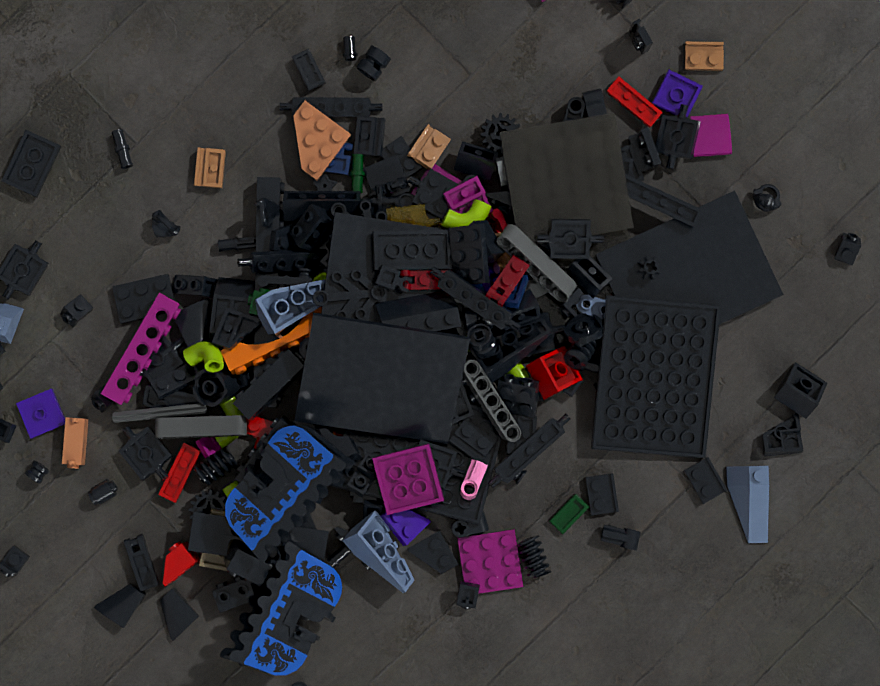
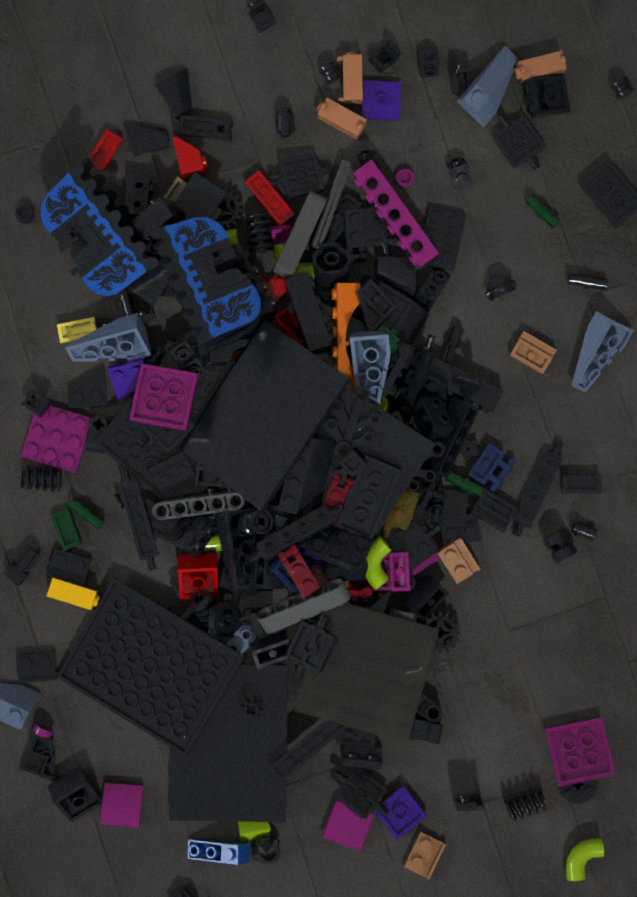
camera: 110 degrees right, 0 degrees up
lime cylinder [183,341,224,372] -> none
nougat plate [293,101,351,181] -> none
bright pink piece [460,460,488,500] -> none
red plate [606,76,663,128] -> none
none -> magenta tile [33,723,54,738]
none -> yellow brick [47,578,100,610]
none -> light yellow plate [57,317,97,344]
none -> dark green pin [67,497,105,530]
none -> red plate [89,129,123,172]
none -> magenta slope [100,783,143,828]
none -> blue slope [187,839,250,865]
none -> lime brick [238,821,271,842]
none -> red brick [270,309,305,346]
none -> nougat brick [337,52,363,104]
none -> magenta tile [395,168,415,188]
none -> dark green pin [525,194,561,229]
none -> sand blue wedge [571,311,634,392]

